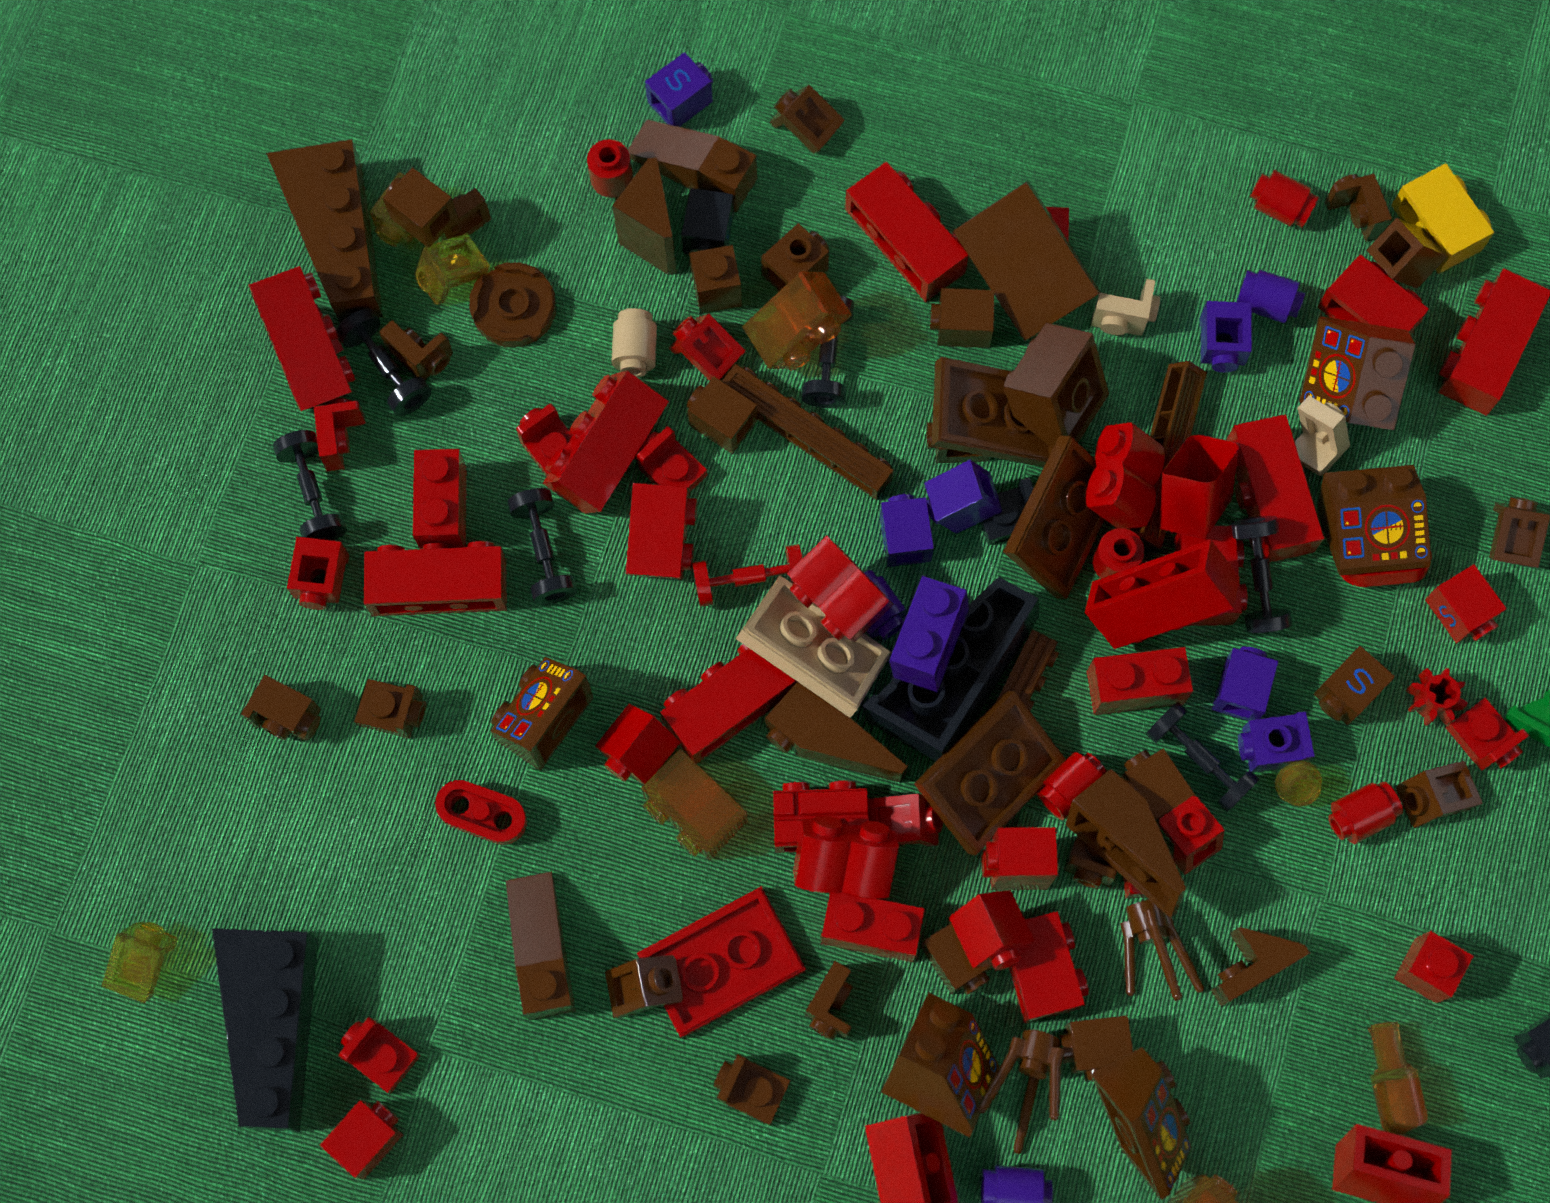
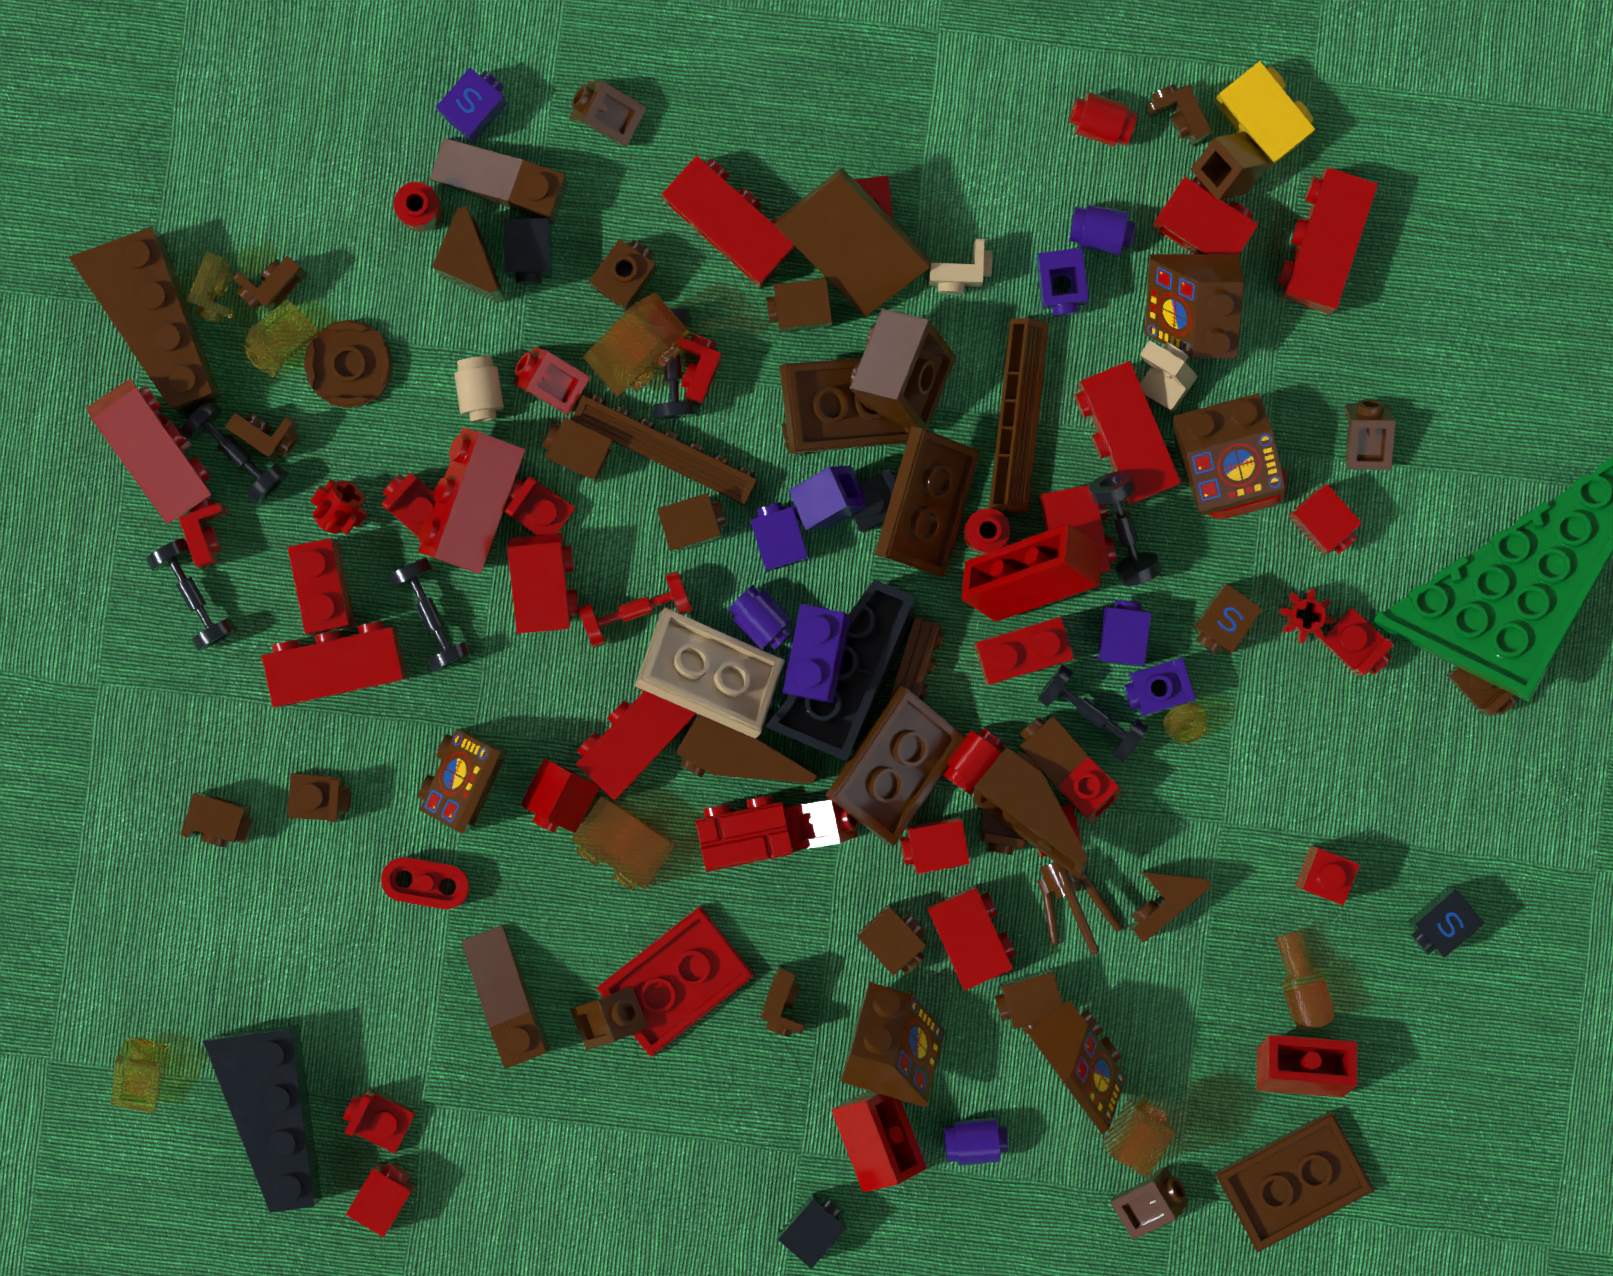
camera: 10 degrees left, 15 degrees up
red brick [287,536,350,610] -> none
reddish brown brick [383,167,458,248] -> none
reddish brown brick [690,245,742,314] -> none
reddish brown bracket [713,1054,790,1126] -> none
red brick [787,535,894,643] -> none
red brick [793,815,899,899] -> none
red brick [821,892,924,963] -> none
red brick [949,890,1035,971] -> none
reddish brown plant [977,1030,1065,1154] -> none
red brick [1086,422,1165,529] -> none
red piece [1160,435,1239,539] -> none
red brick [1328,781,1403,844] -> none
reddish brown bracket [1396,760,1483,828] -> none
none -> red gear [310,479,368,535]
none -> reddish brown brick [657,493,727,553]
none -> red bracket [677,334,722,406]

